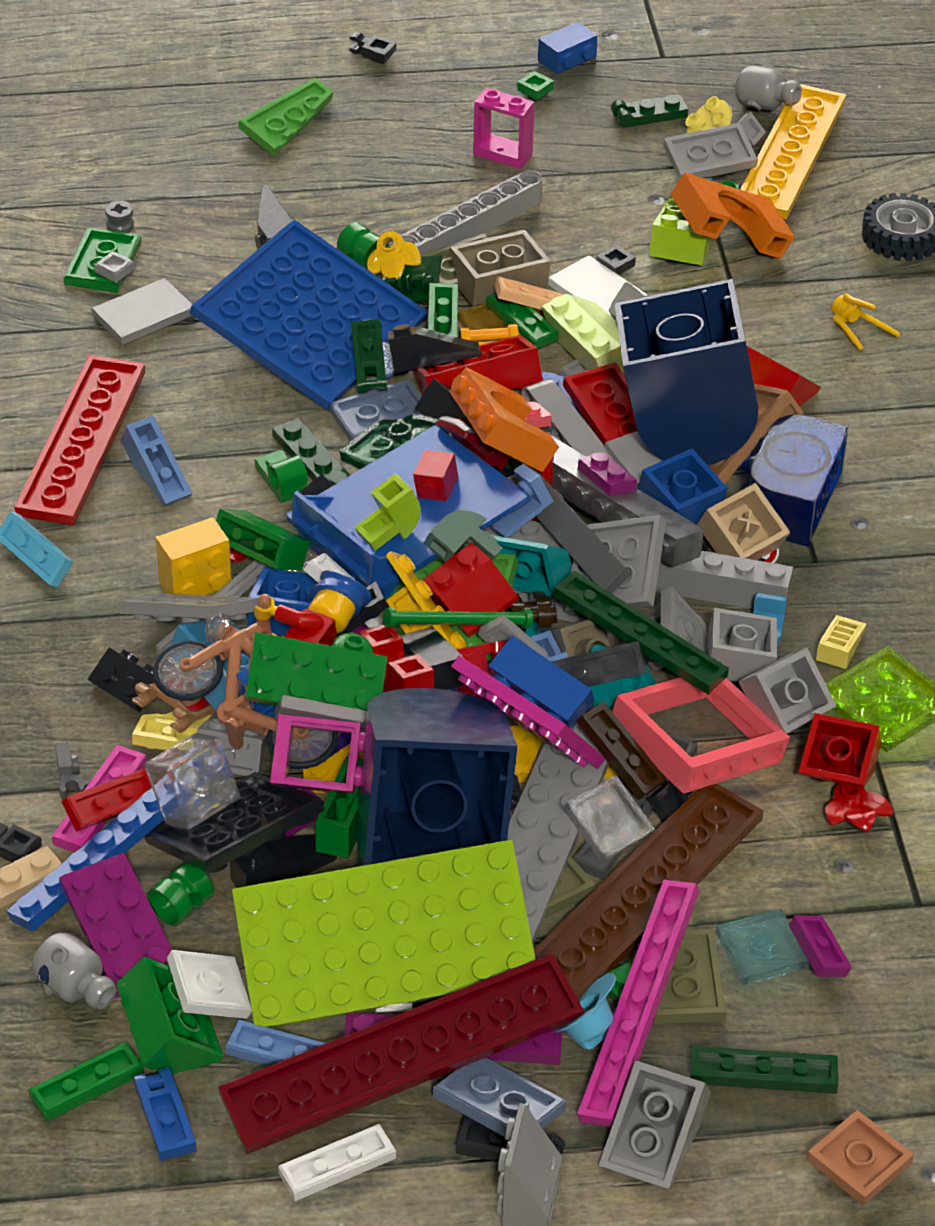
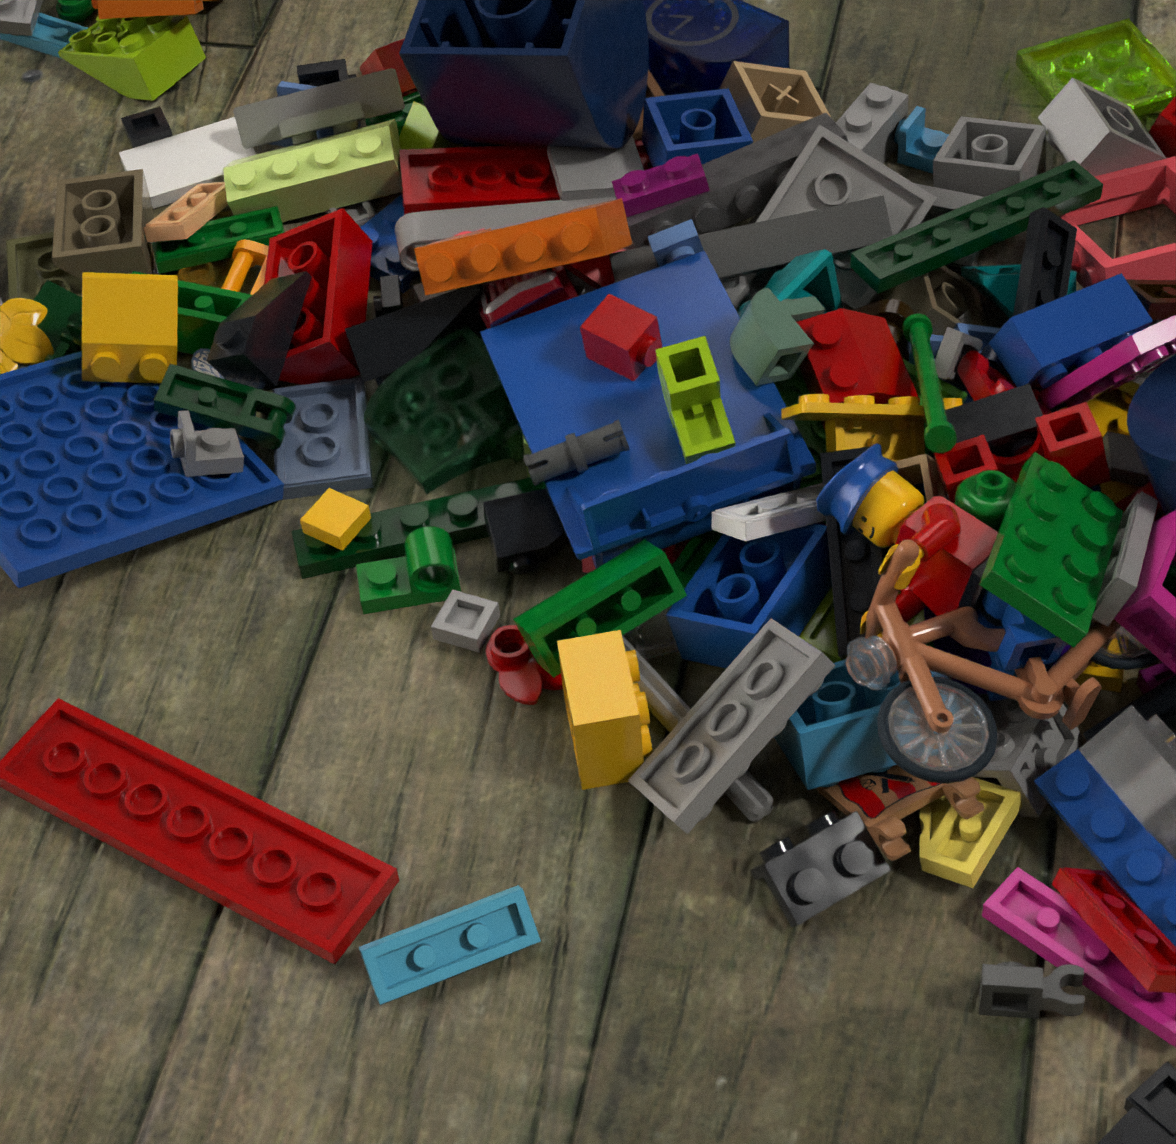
camera: 65 degrees left, 5 degrees up
medium blue slope [121,416,193,506] -> none
light yellow slope [816,615,866,669] -> none
none -> yellow slope [82,272,178,383]
none -> light grey bracket [170,410,244,477]
none -> yellow tile [300,488,371,551]
none -> light grey plate [431,589,500,653]
none -> dark grey pin [523,419,630,486]

